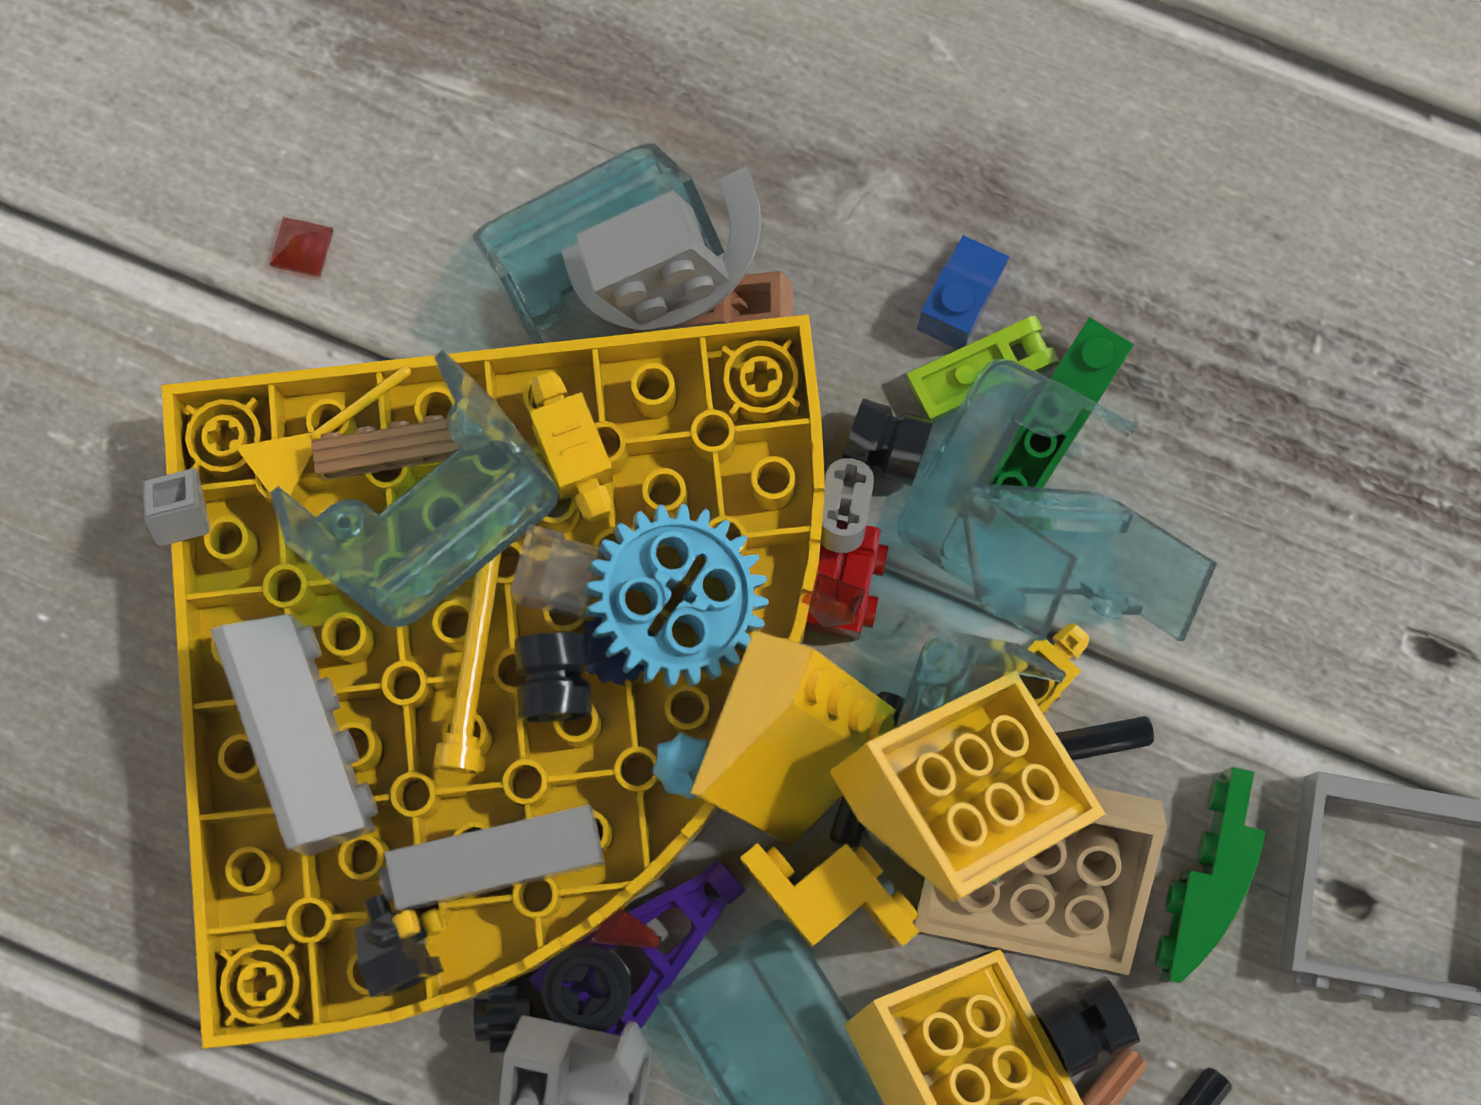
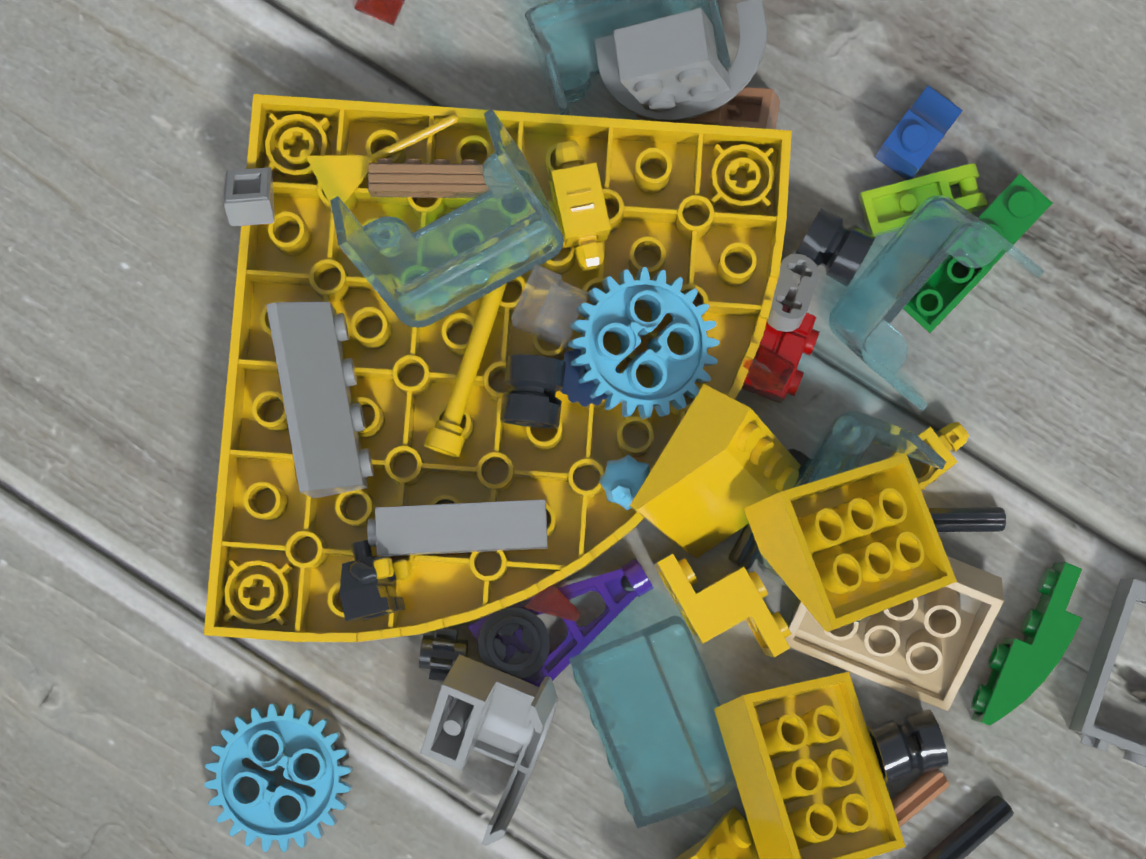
camera: 10 degrees right, 5 degrees up
clear light blue windscreen [961,483,1217,641] -> none

